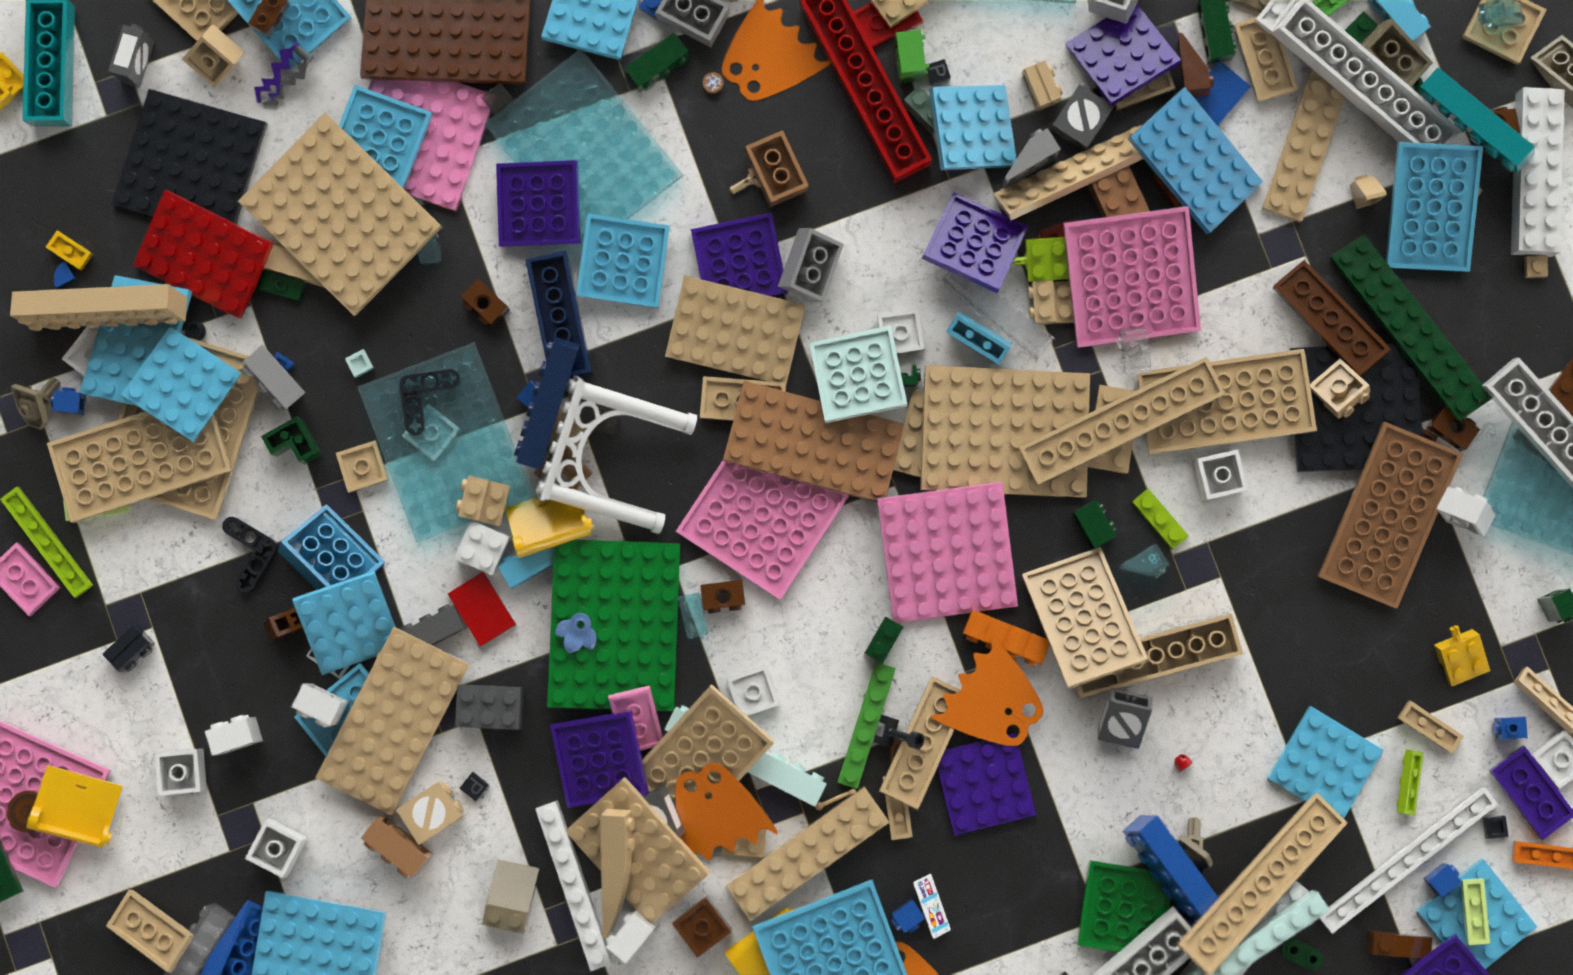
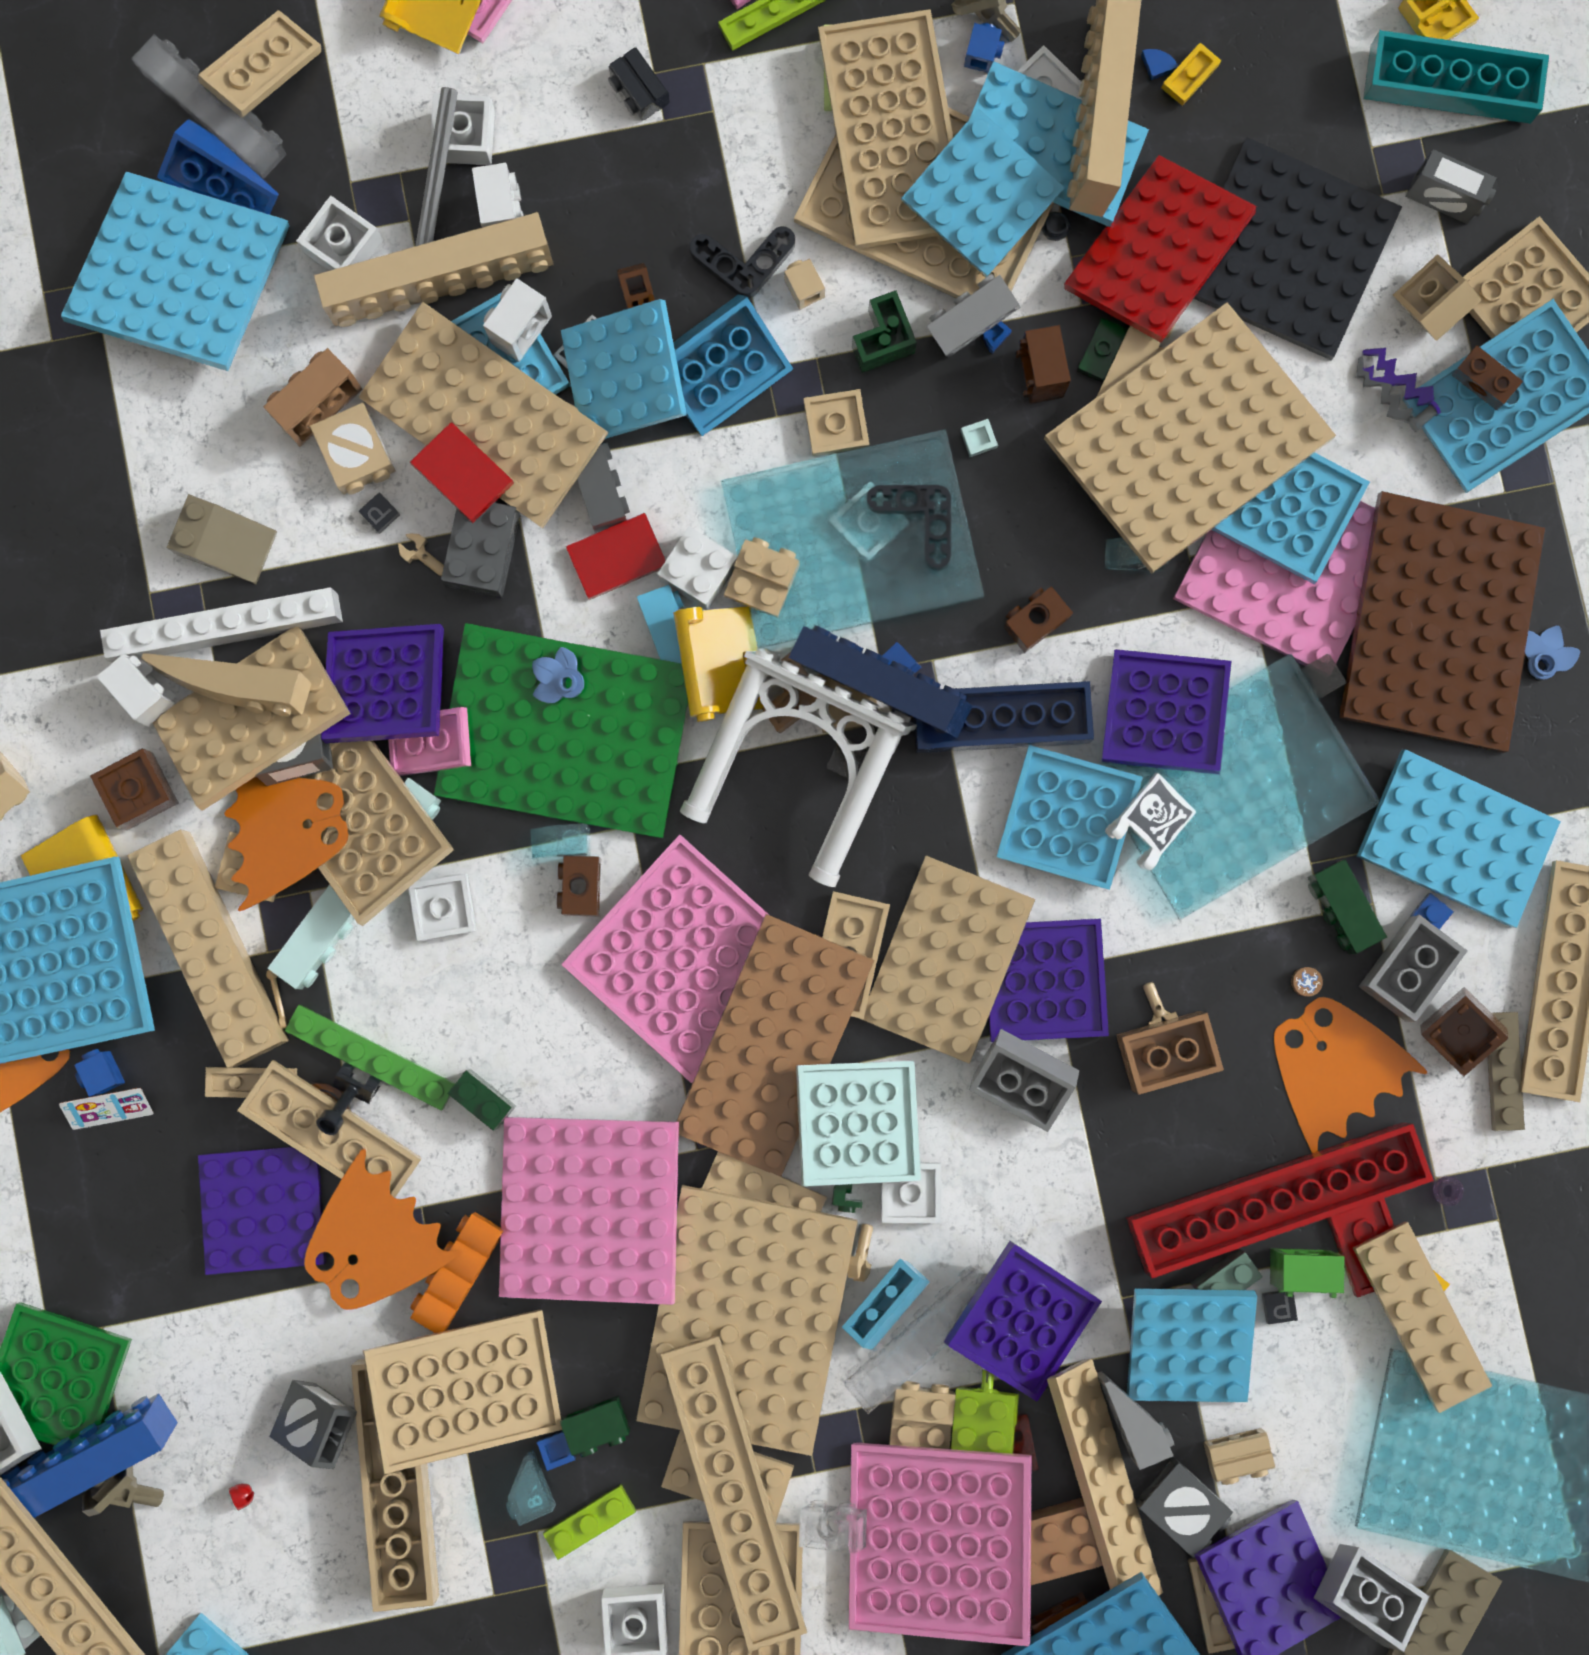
camera: 95 degrees right, 0 degrees up
none -> tan brick [314,212,554,327]
none -> tan bar [398,533,444,577]
none -> red tile [410,422,514,524]
none -> light grey axle [416,87,458,246]
none -> blue plate [537,1431,576,1471]
none -> tan brick [784,258,825,310]
none -> tan bar [847,1224,873,1282]
none -> reddish brown container [1015,325,1071,404]
none -> flag [1105,773,1196,870]

